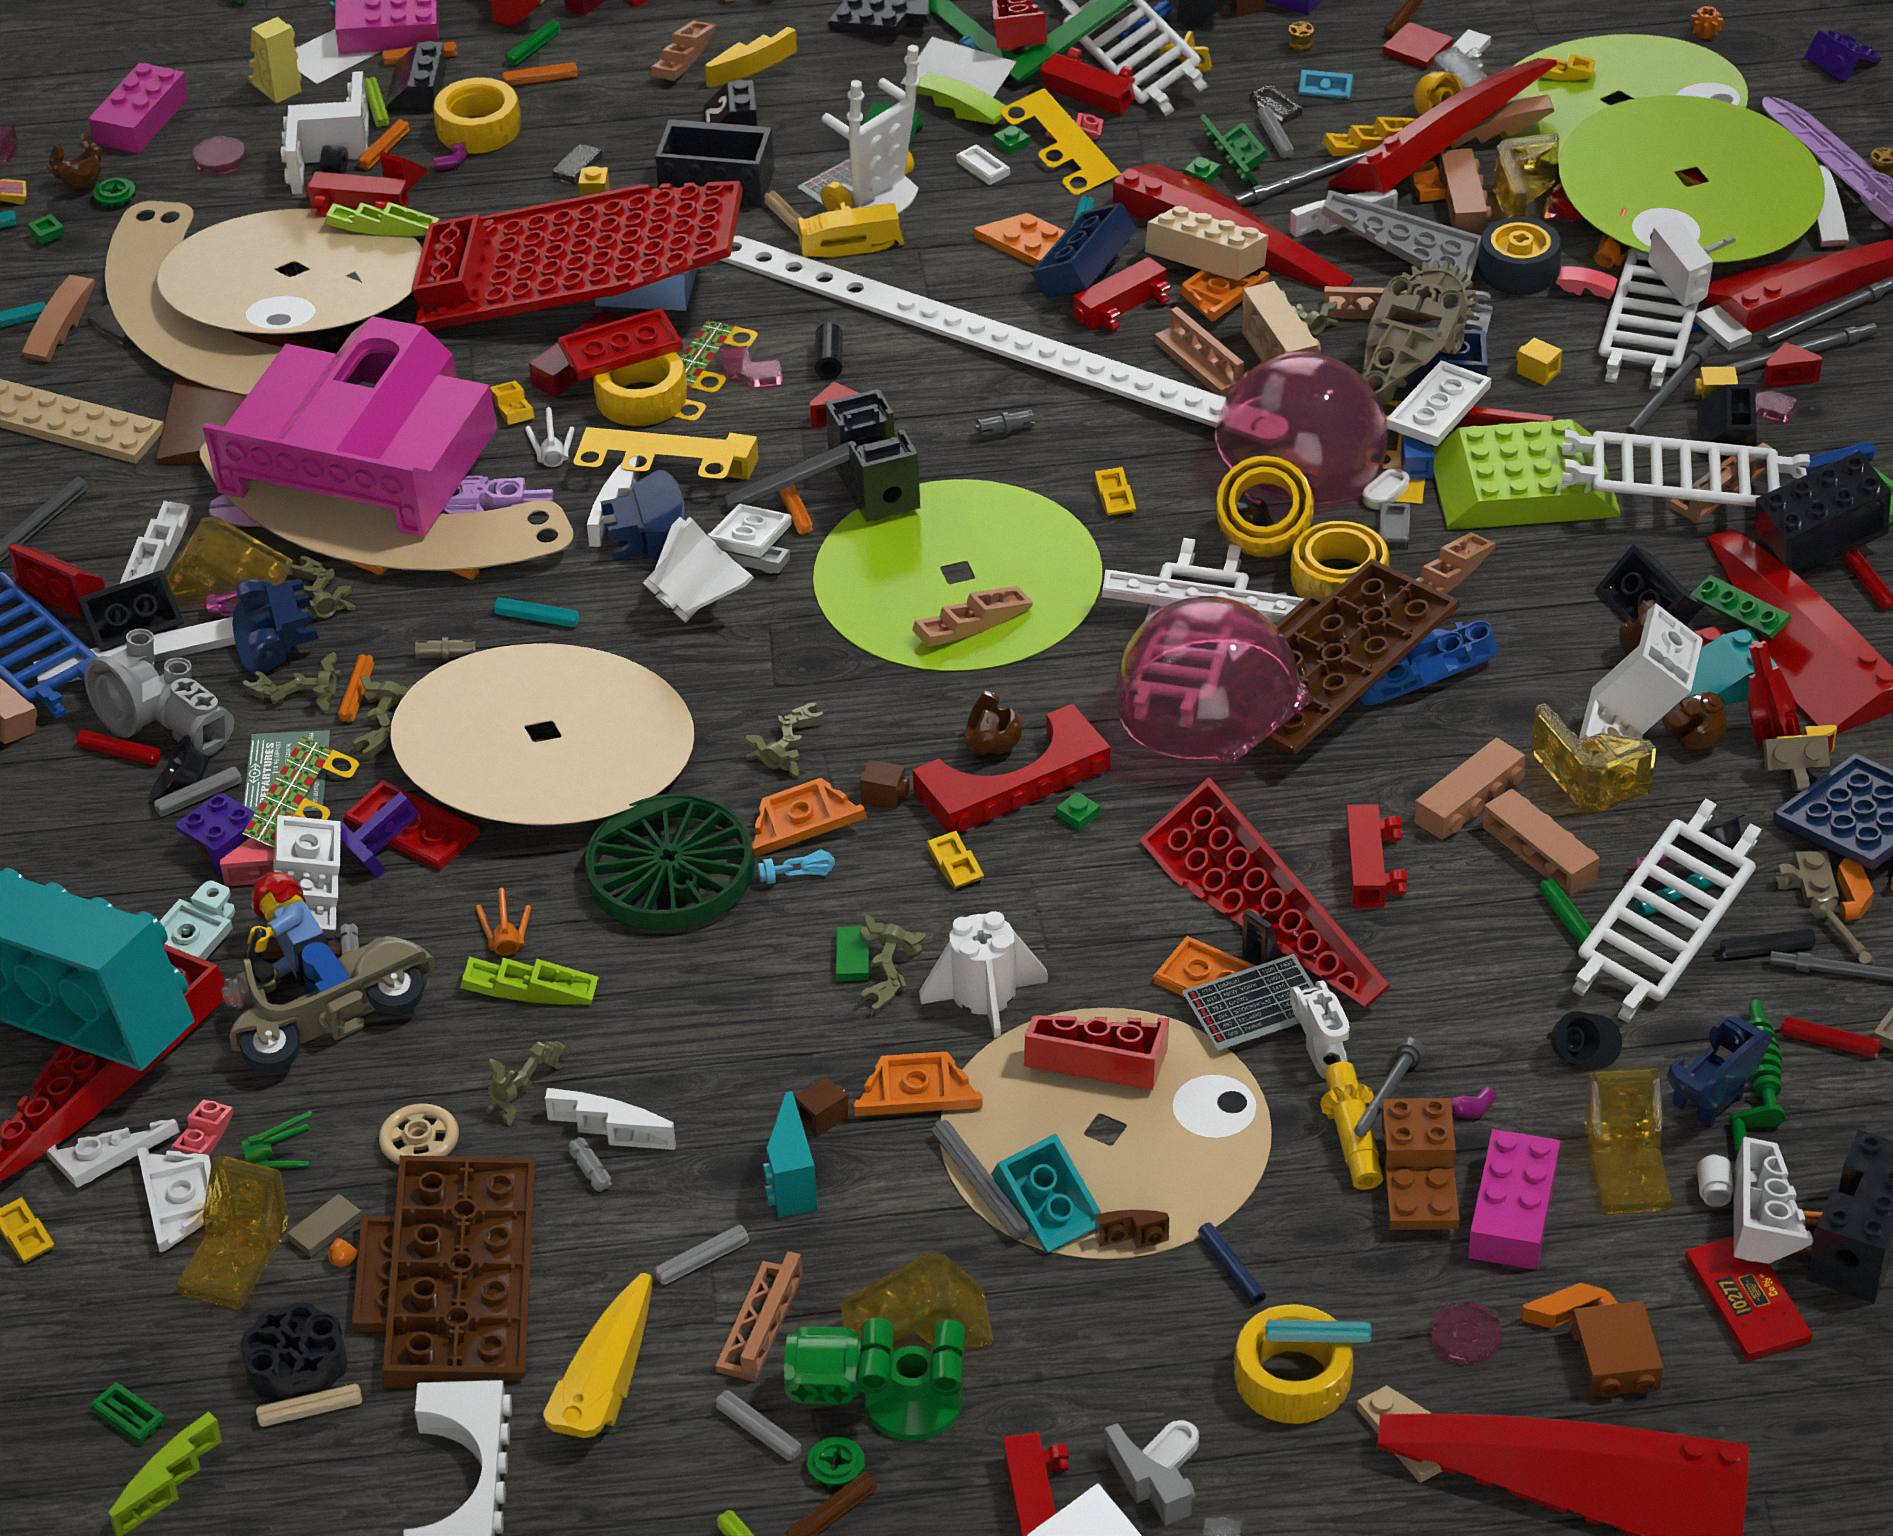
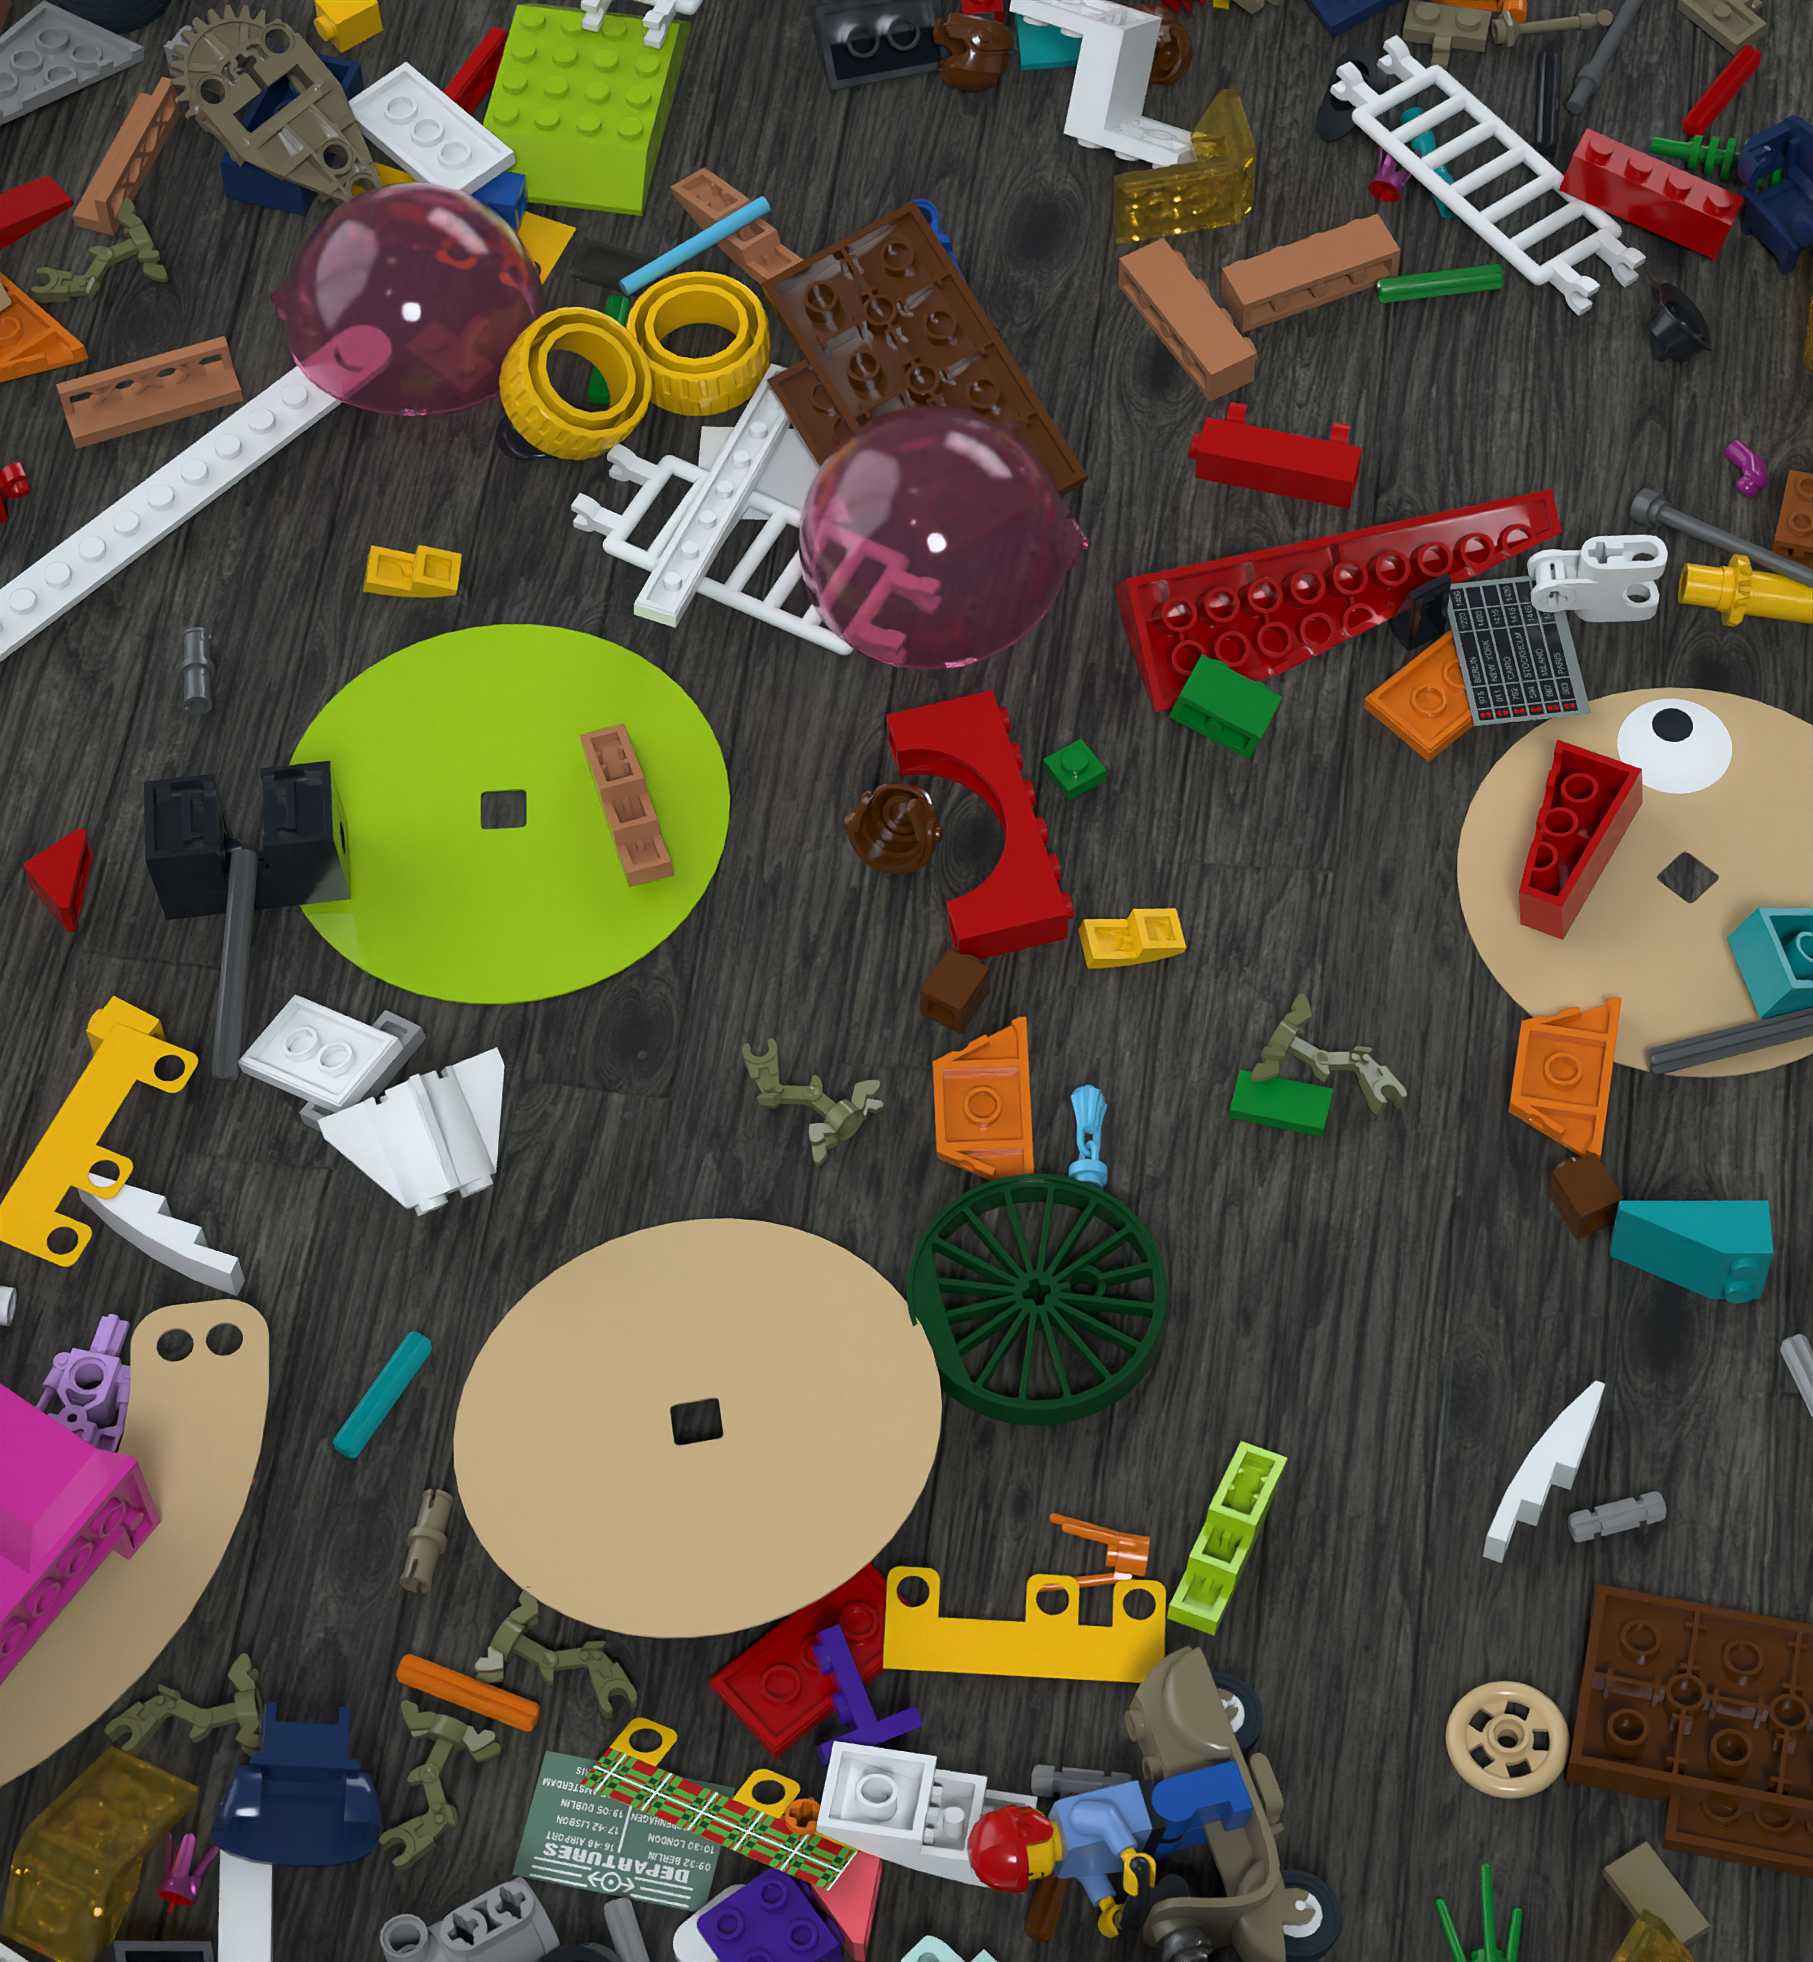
camera: 75 degrees left, 15 degrees up
orange hinge [328,1238,358,1268] -> none
olive piece [485,1041,570,1126] -> none
dark blue piece [600,470,686,561] -> none
orange axle [779,485,813,535] -> none
white brick [919,911,1048,1038] -> none
tan brick [1242,281,1321,397] -> none
white tile [1363,469,1409,510] -> none
none -> medium azure bar [619,196,771,296]
none -> yellow piece [883,1566,1166,1683]
none -> green brick [1168,654,1282,759]
none -> red slope [1559,128,1744,260]

